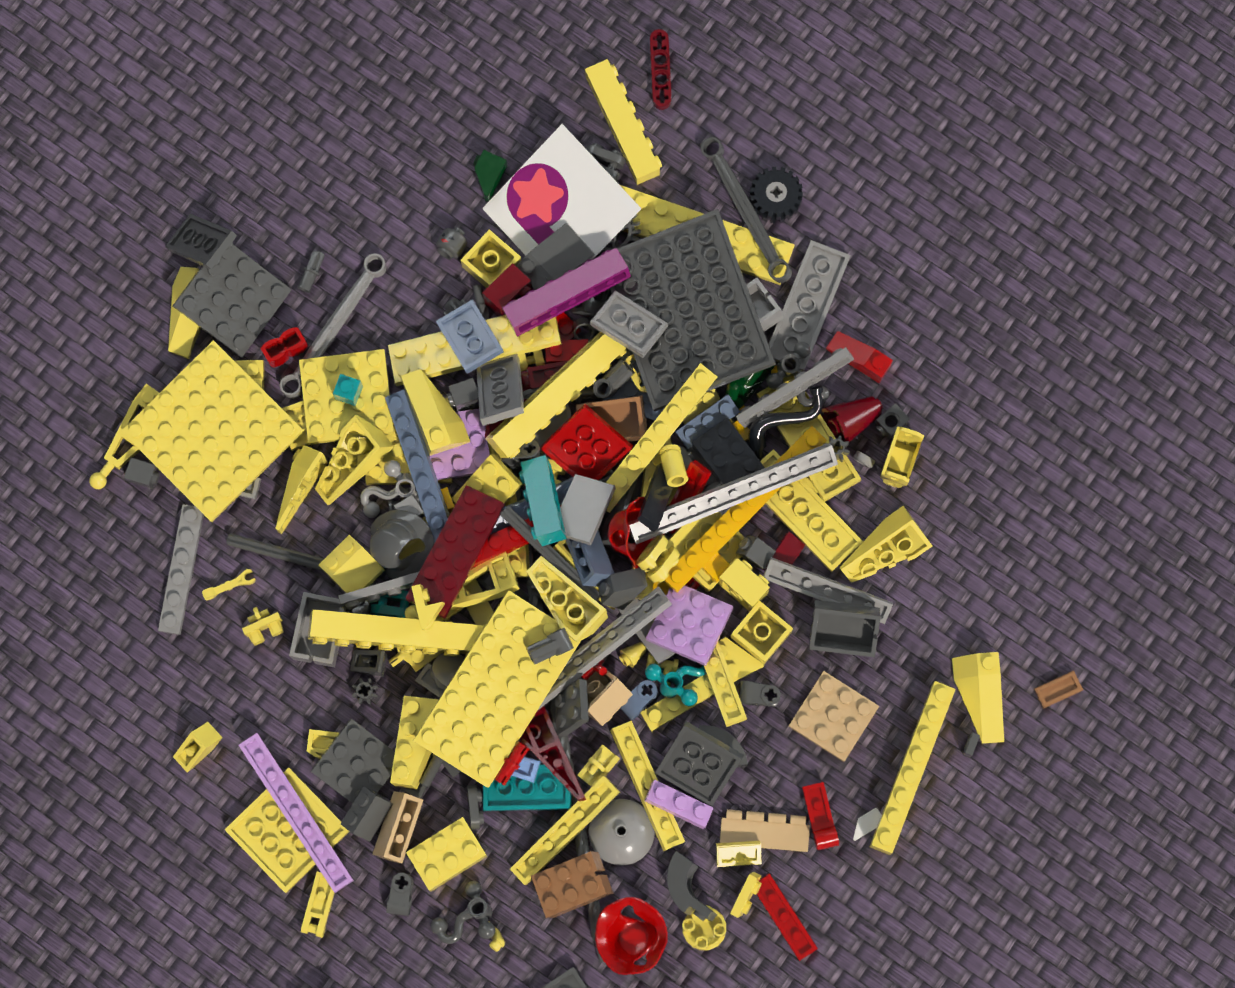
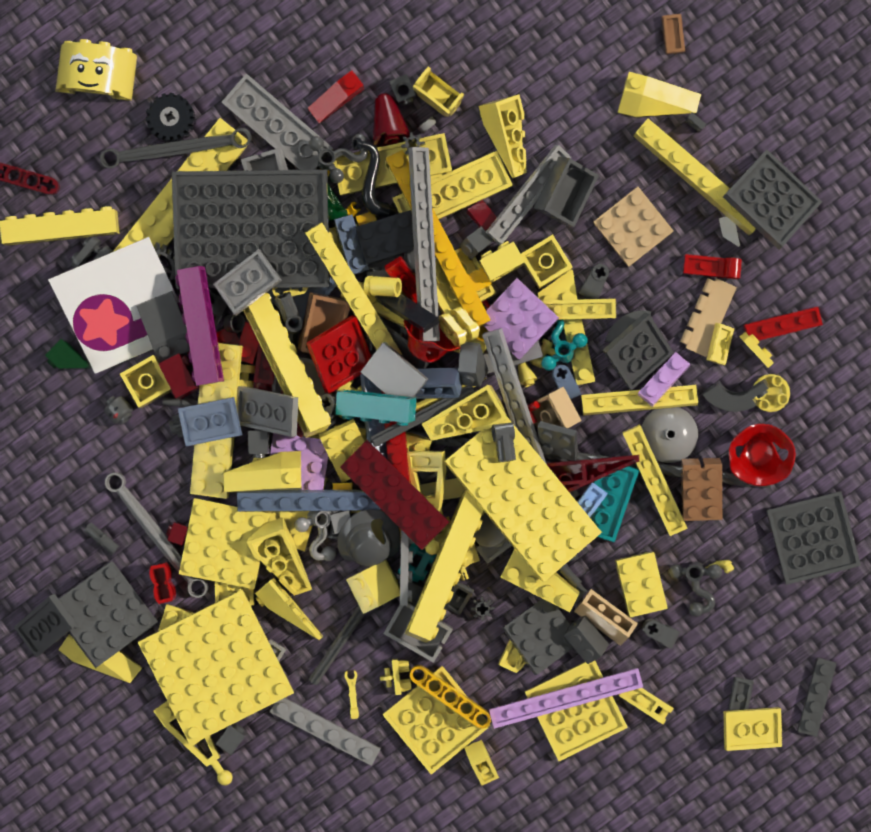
camera: 70 degrees left, 10 degrees up
teal brick [333,374,363,406] -> none
light yellow slope [411,584,445,631] -> none
dark grey plate [467,785,484,829] -> none
red pin [494,741,530,786] -> none
light yellow hips [578,744,620,787] -> none
light grey plate [736,347,854,428] -> none
none -> light yellow cylinder [56,39,137,101]
none -> dark red plate [166,522,188,545]
none -> light yellow plate [383,666,491,774]
none -> yellow beam [410,665,491,729]
none -> dark grey plate [723,150,822,250]

